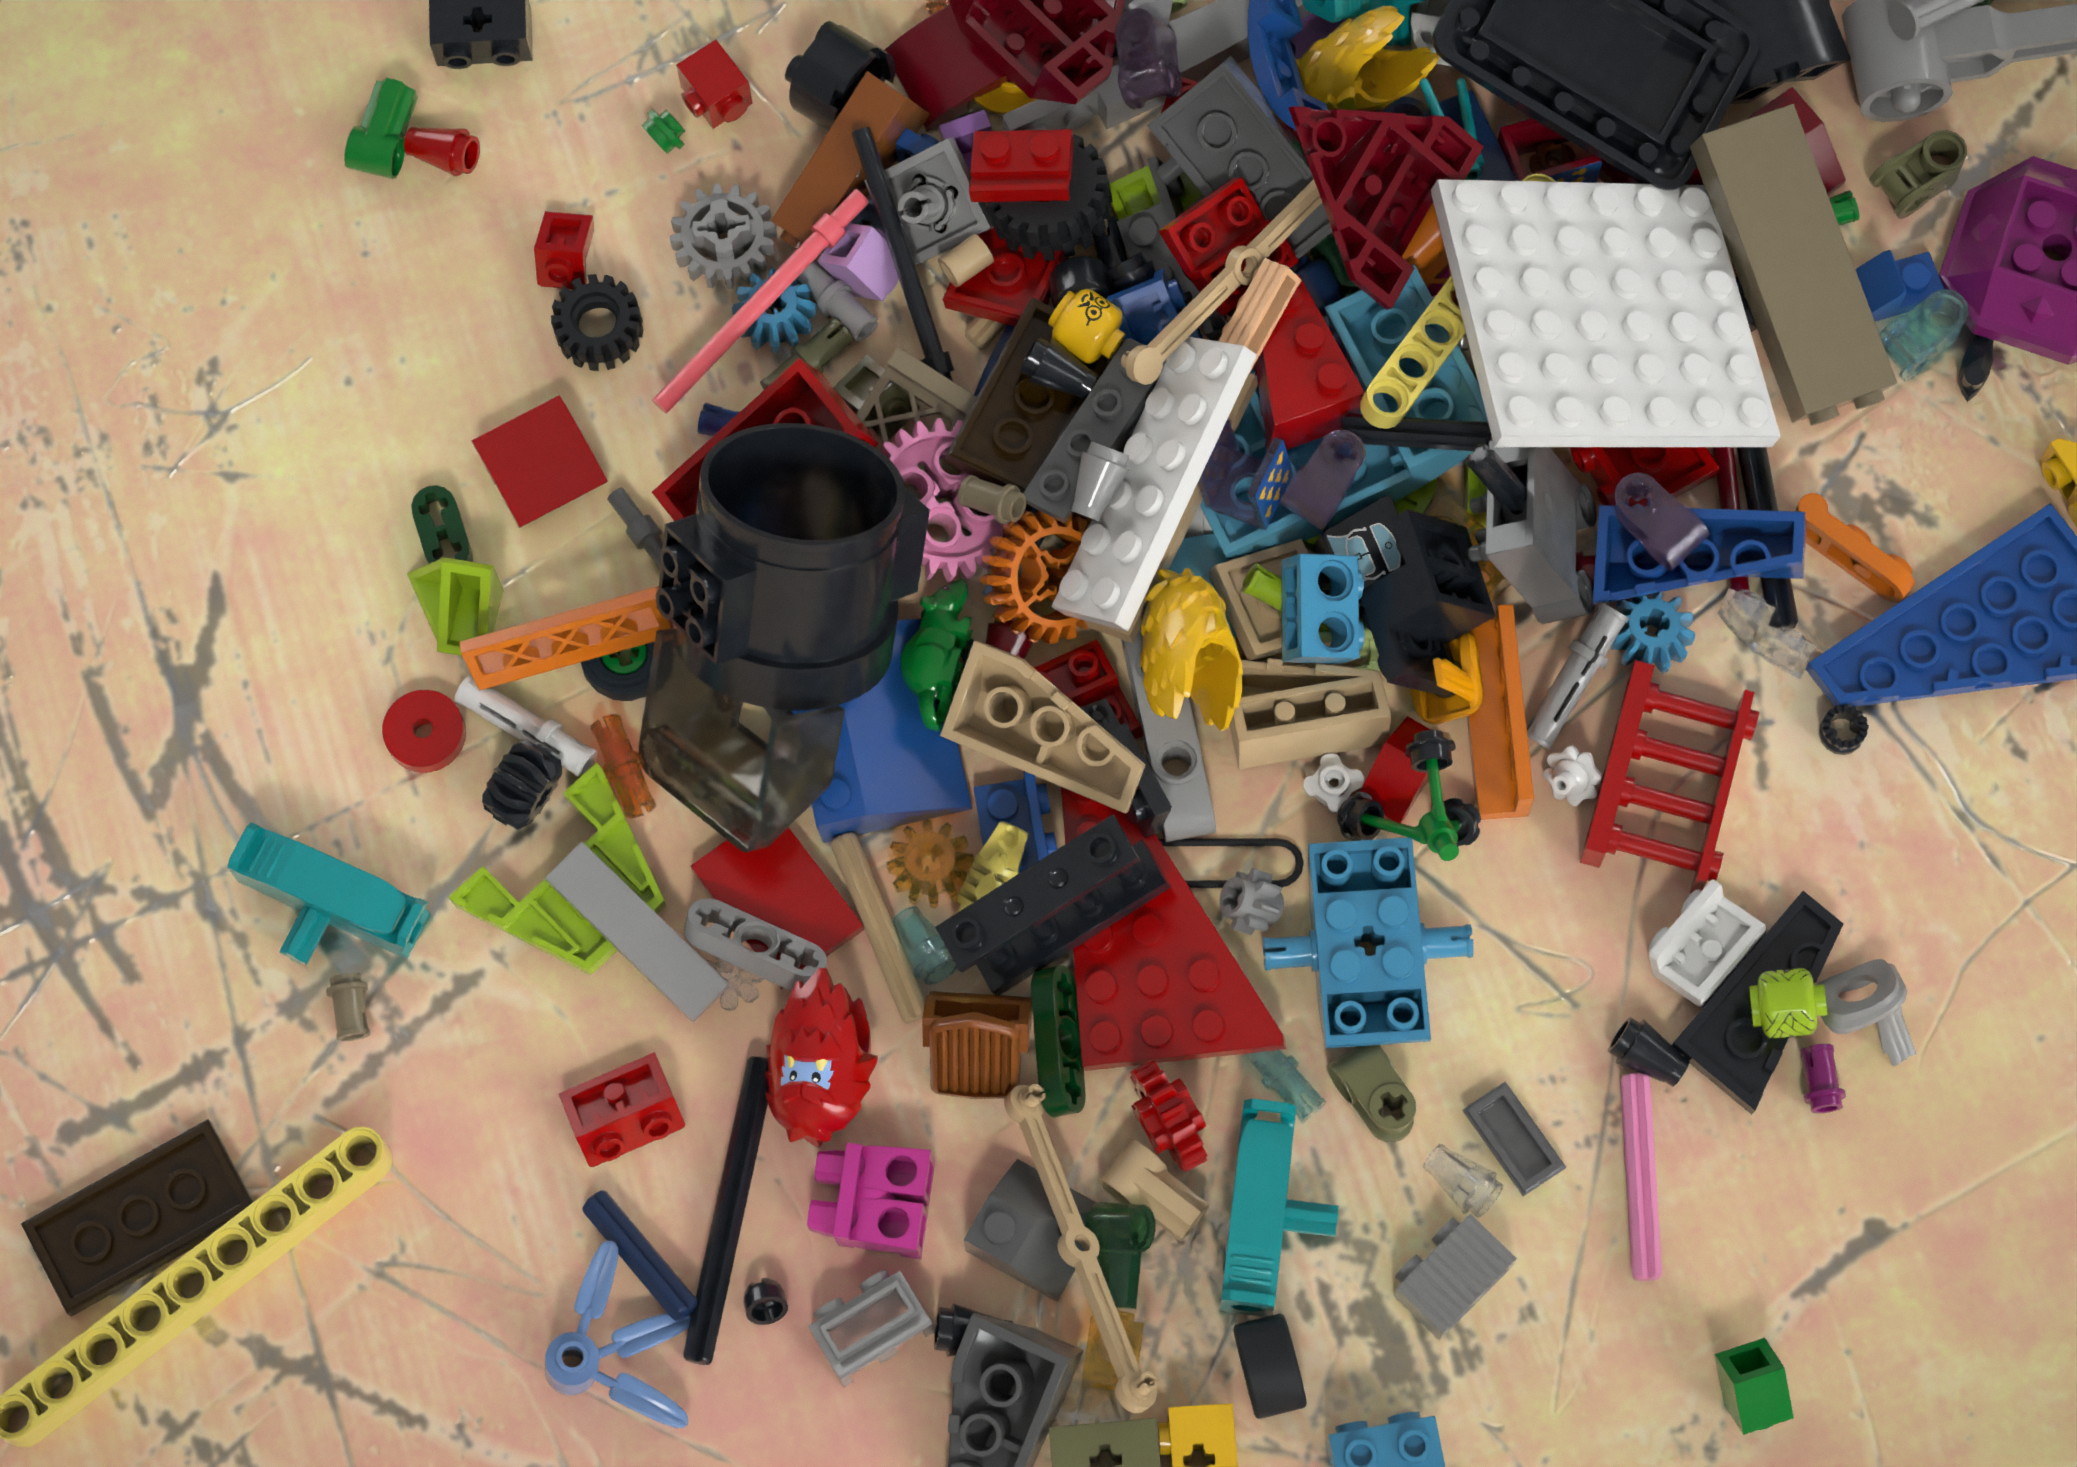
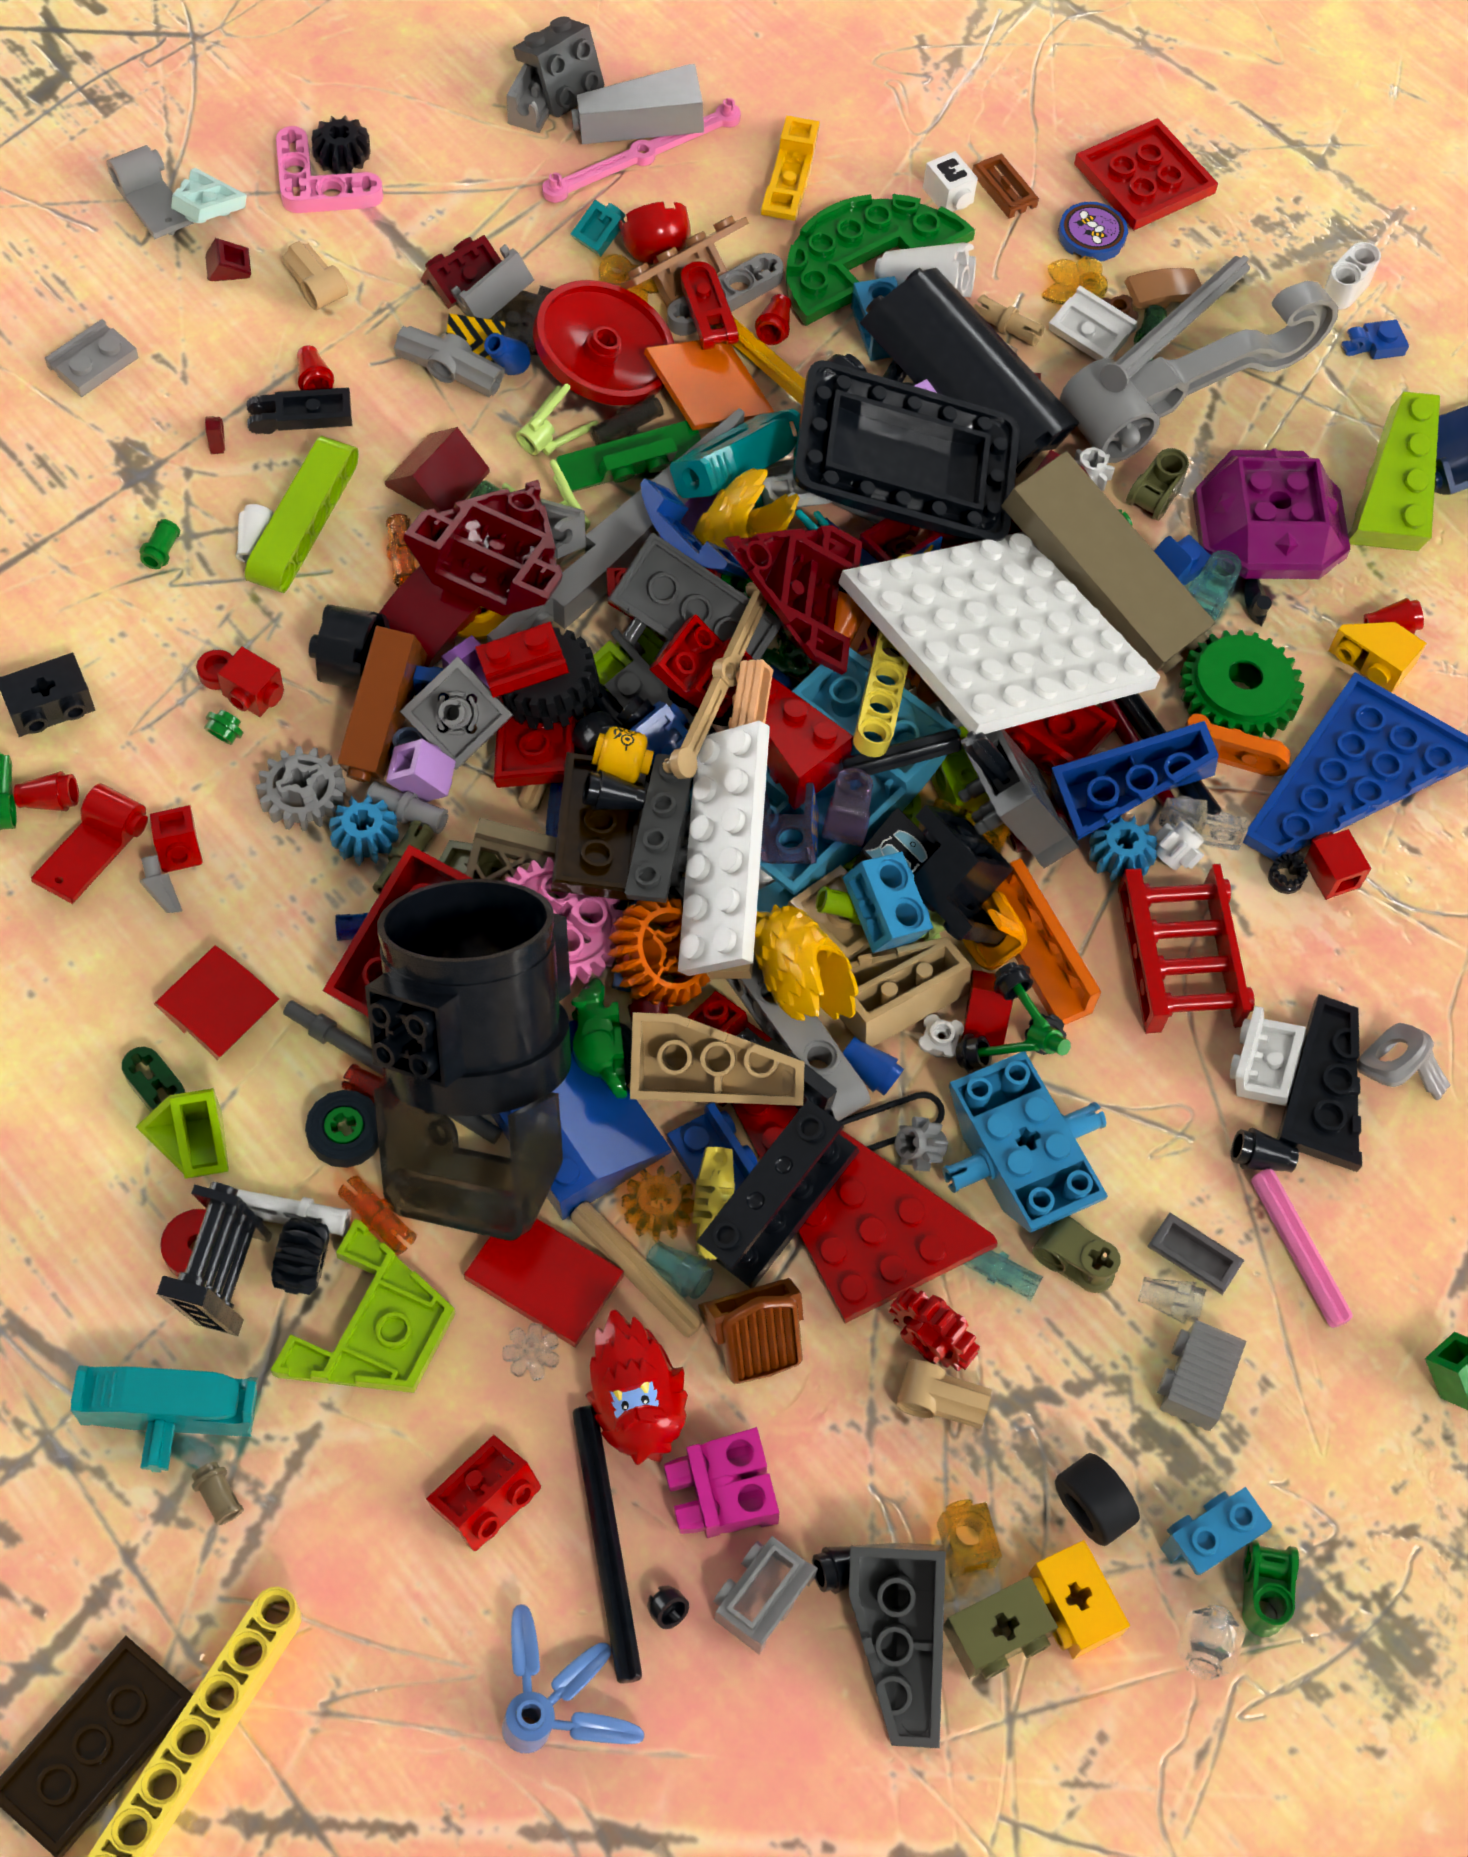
camera: 30 degrees left, 10 degrees down
orange fence [459,587,673,691] -> none
light grey tile [545,841,730,1023] -> none
black tyre [551,274,644,371] -> none
dark blue axle [582,1190,698,1321] -> none
coral bar [652,189,869,414] -> none
light grey beam [684,899,827,991] -> none
black bar [851,127,955,381] -> none
tan hinge [938,234,994,287] -> none
dark tan pin [958,475,1026,524] -> none
dark grey slope [964,1159,1109,1302] -> none
tan piece [1004,1084,1158,1413] -> none
dark green beam [1031,965,1086,1118] -> none
light grey cone [1071,441,1130,521] -> none
clear green piece [1085,1202,1156,1309] -> none
clear purple piece [1115,8,1182,111] -> none
teal piece [1220,1098,1339,1317] -> none
light grey pin [1527,602,1629,750] -> none
white plant [1543,745,1603,806] -> none
clear purple piece [1615,473,1710,571] -> none
lime head [1749,968,1828,1038] -> none
magenta pin [1800,1044,1846,1113] -> none
none -> red door [31,783,148,904]
none -> light grey bar [140,855,182,913]
none -> black fence [156,1182,272,1336]
none -> red tile [196,650,232,690]
none -> blue cone [842,1036,904,1096]
none -> white gear [1074,447,1115,491]
none -> white gear [1154,821,1204,870]
none -> green gear [1179,630,1304,738]
none -> red brick [1304,829,1372,900]

